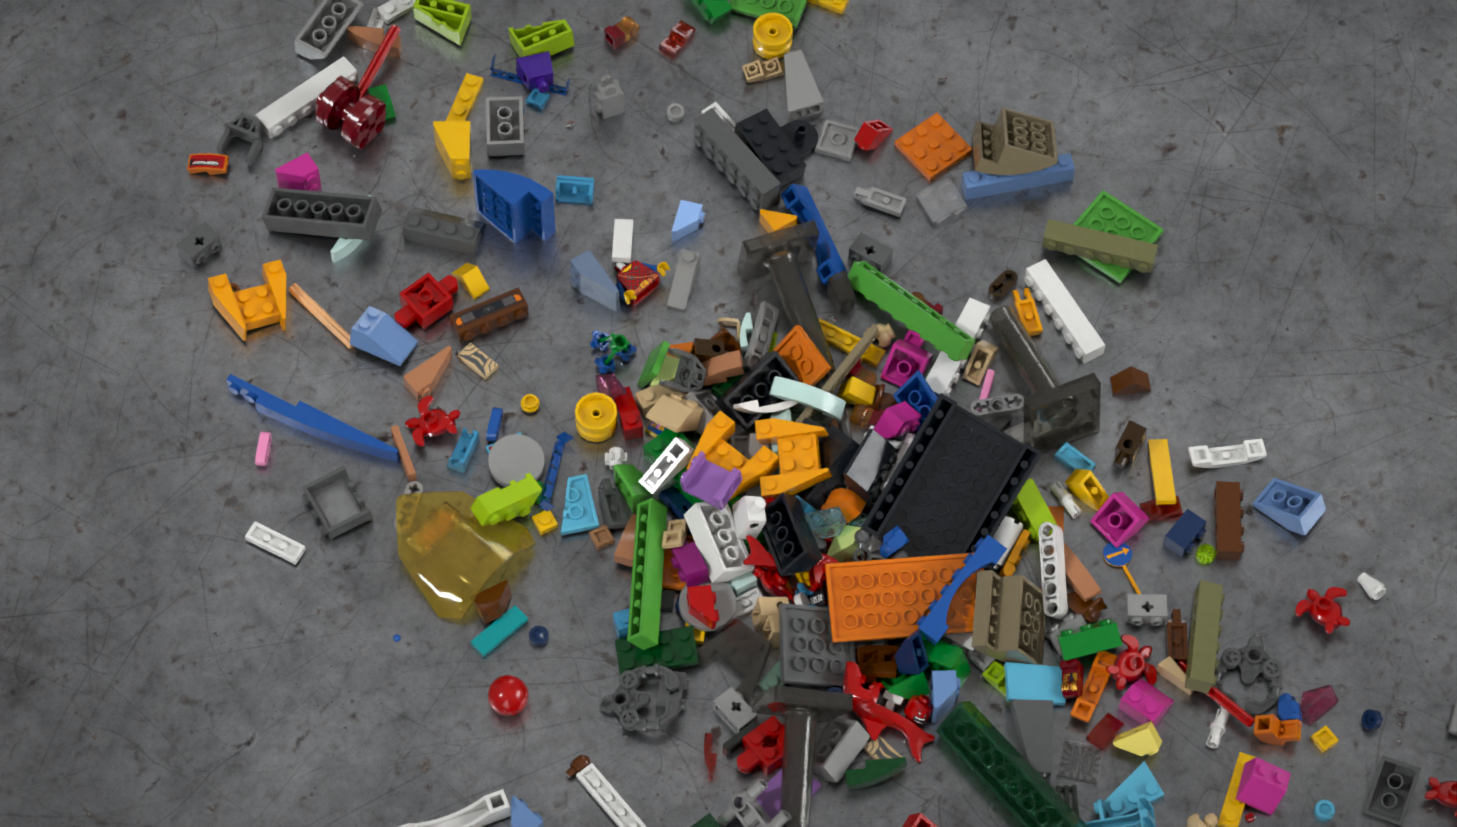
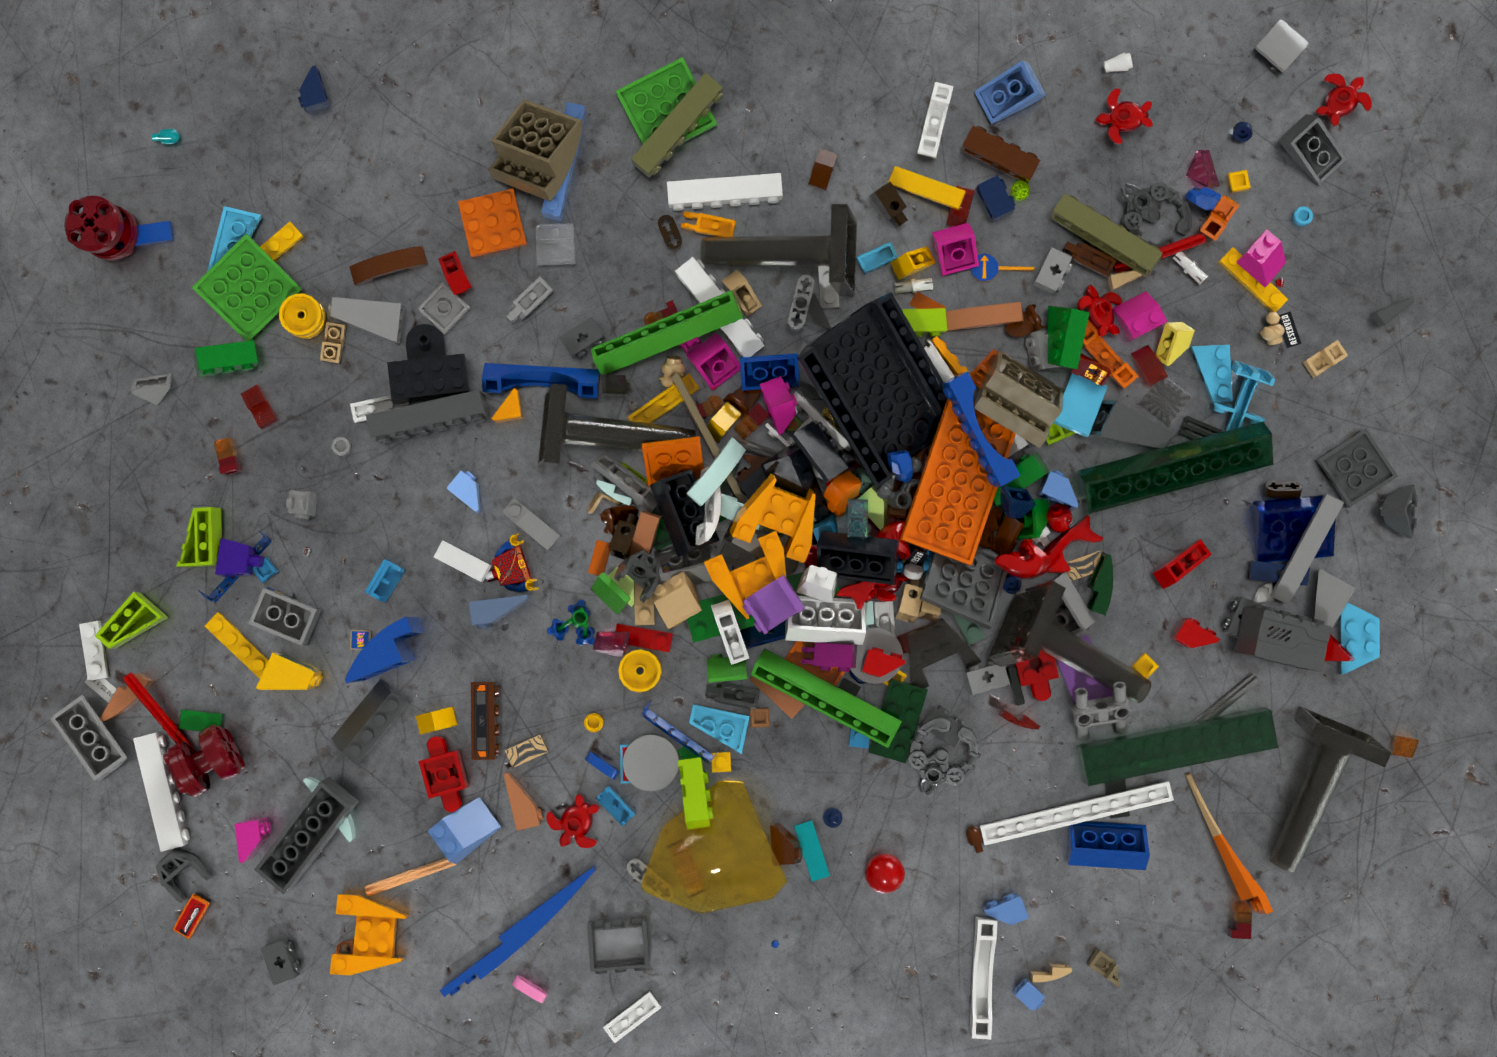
camera: 65 degrees left, 25 degrees up
nougat tile [391,425,417,482] -> none
white gear [605,447,628,470] -> none
tan slope [662,519,688,549] -> none
bright pink tile [978,369,995,411] -> none
white beam [1039,522,1068,619] -> none
none -> reddish brown slope [349,246,428,285]

